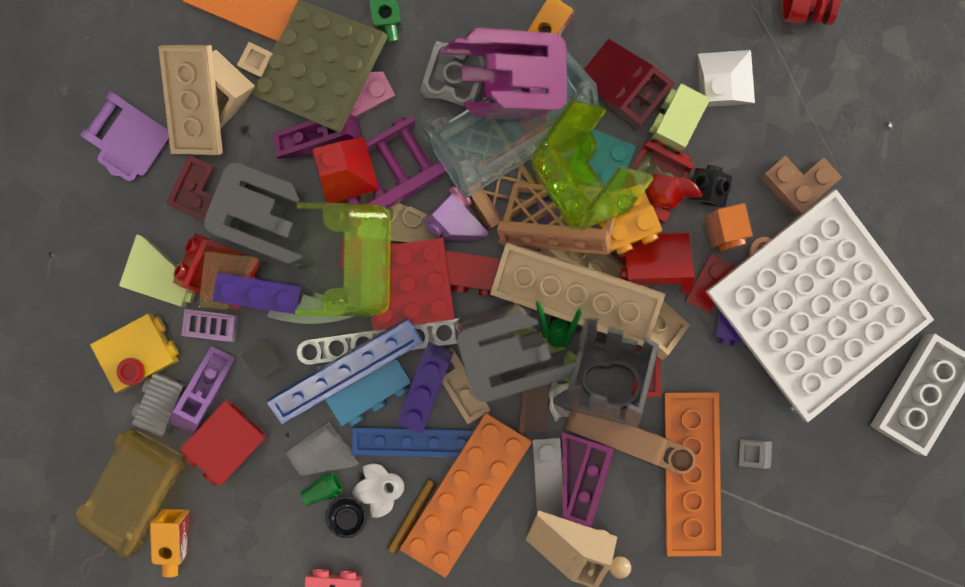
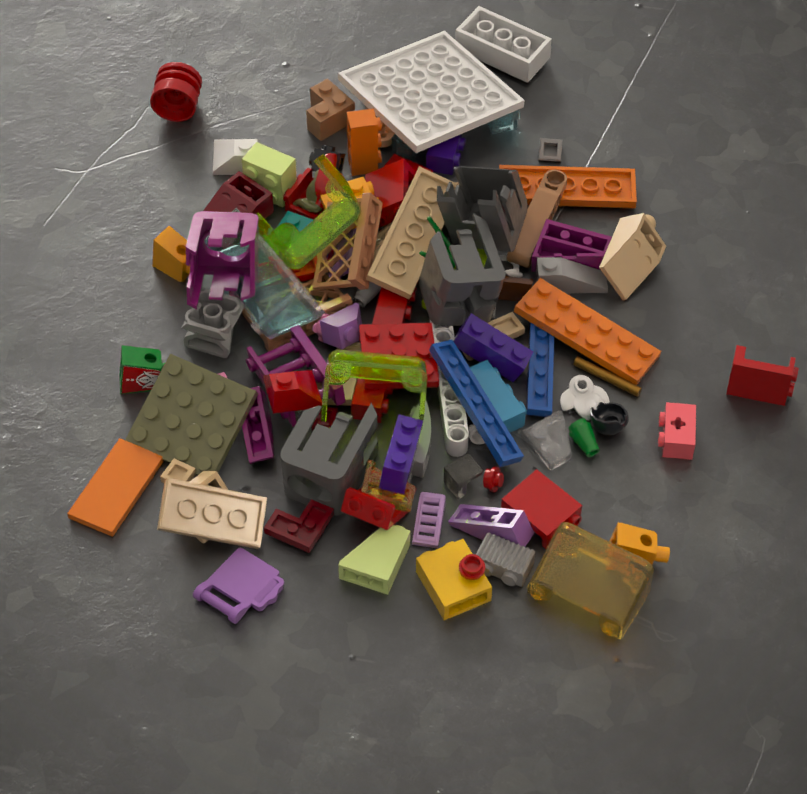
camera: 85 degrees left, 35 degrees down
none -> red plate [483,466,504,492]

